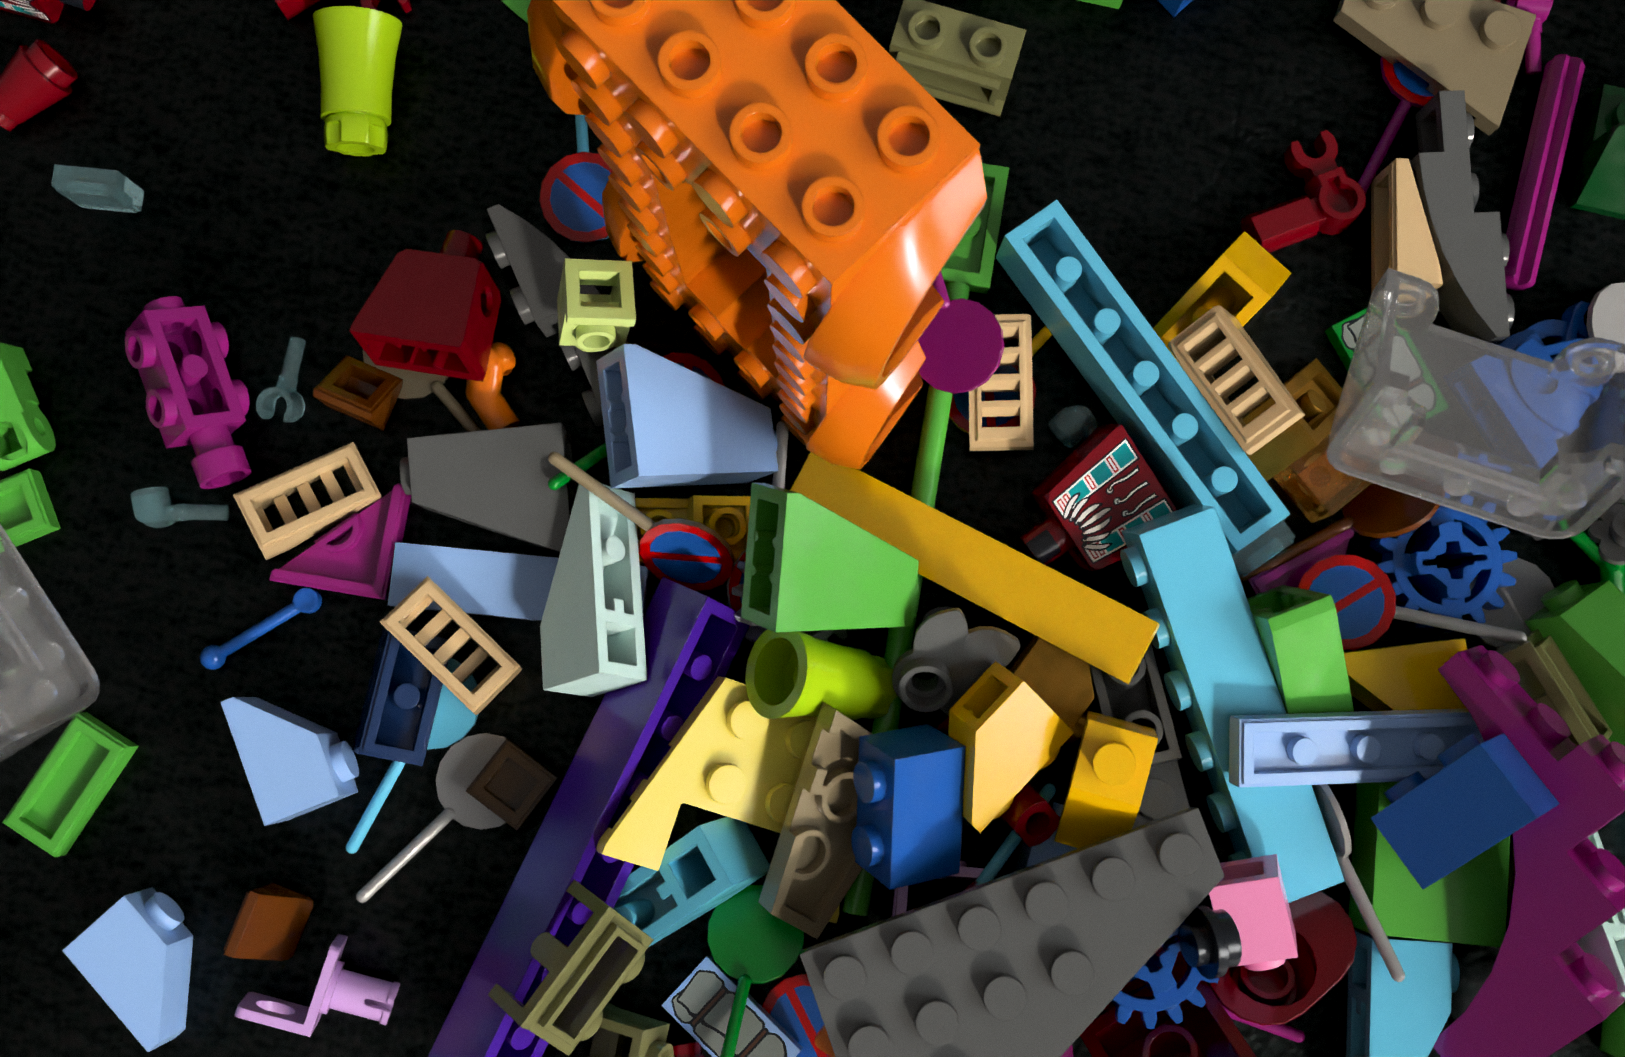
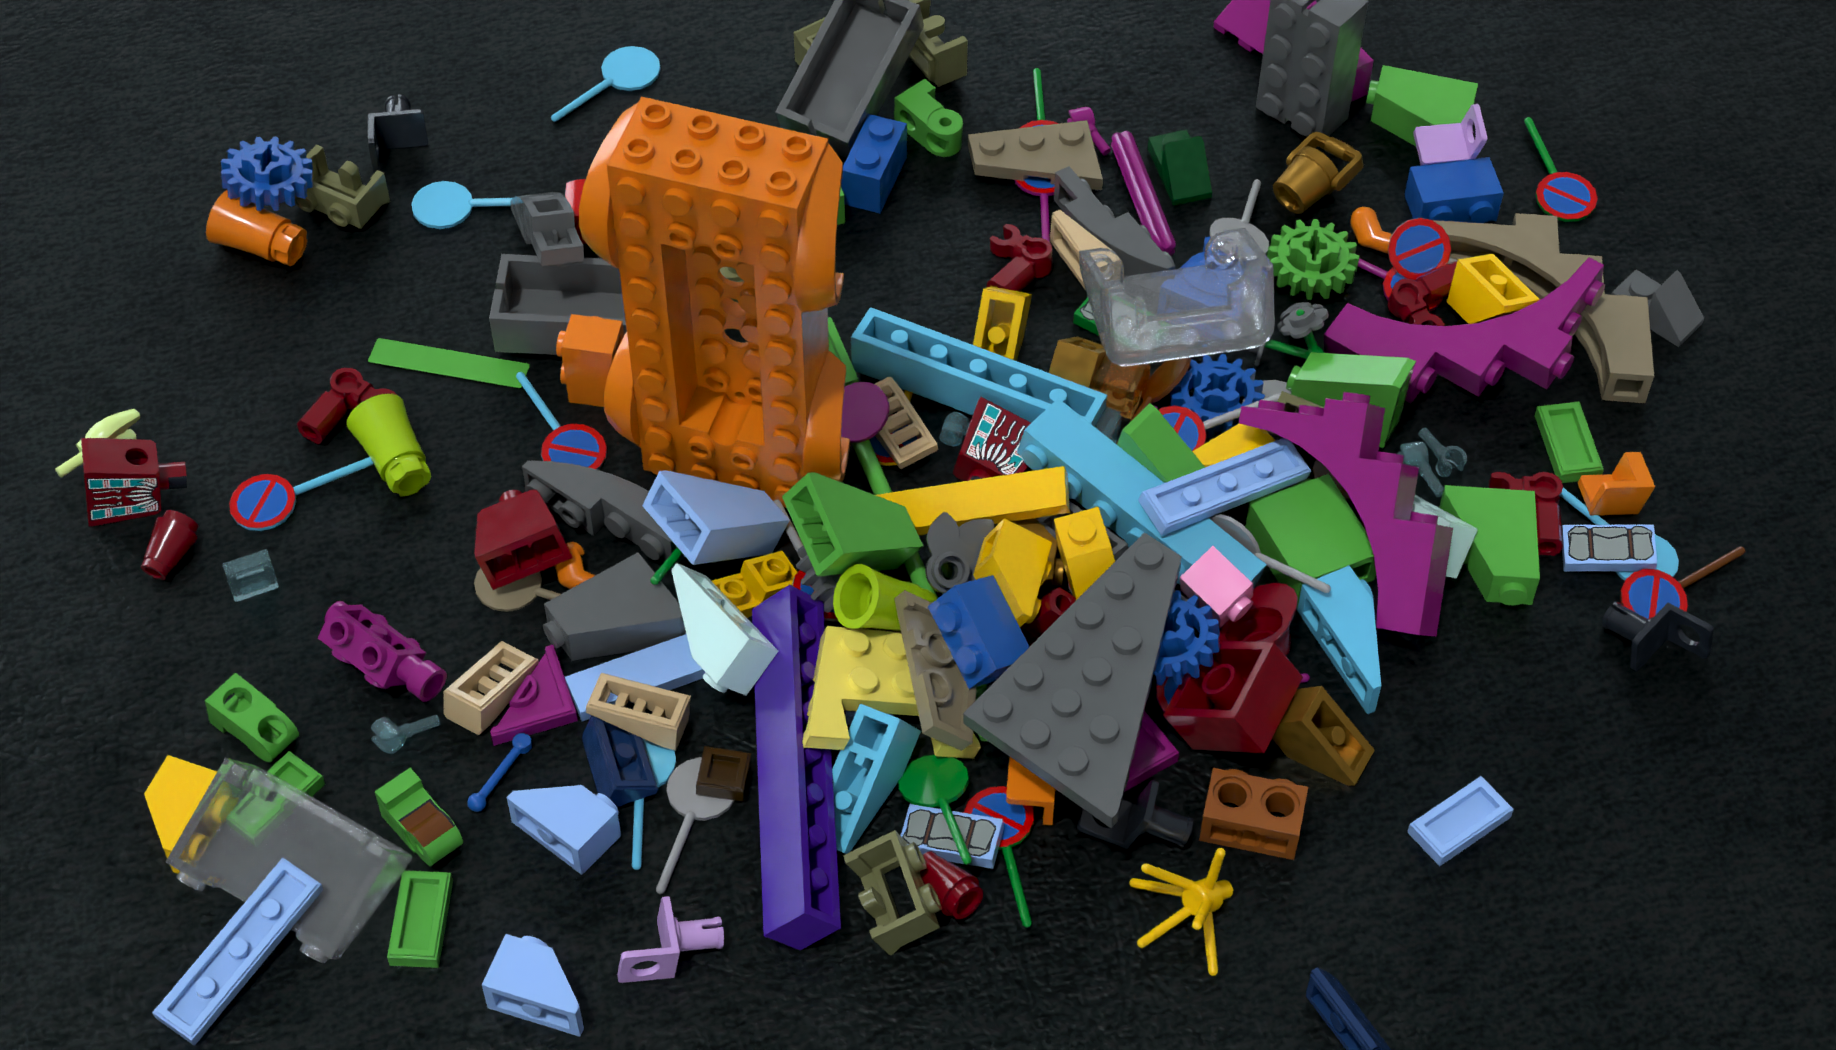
camera: 30 degrees left, 30 degrees down
reddish brown slope [223,883,314,961] -> none
clear light blue hand [256,337,306,423] -> none
reddish brown slope [313,355,403,431] -> none
olive window [488,879,654,1056] -> none
piece [548,452,734,591] -> none
yellowish green brick [557,258,636,352] -> none
tan slope [1168,305,1305,455] -> none
black plate [1178,905,1242,979] -> none
blue brick [1371,733,1560,890] -> none
none -> piece [229,457,373,531]
none -> bright green leg [375,767,463,866]

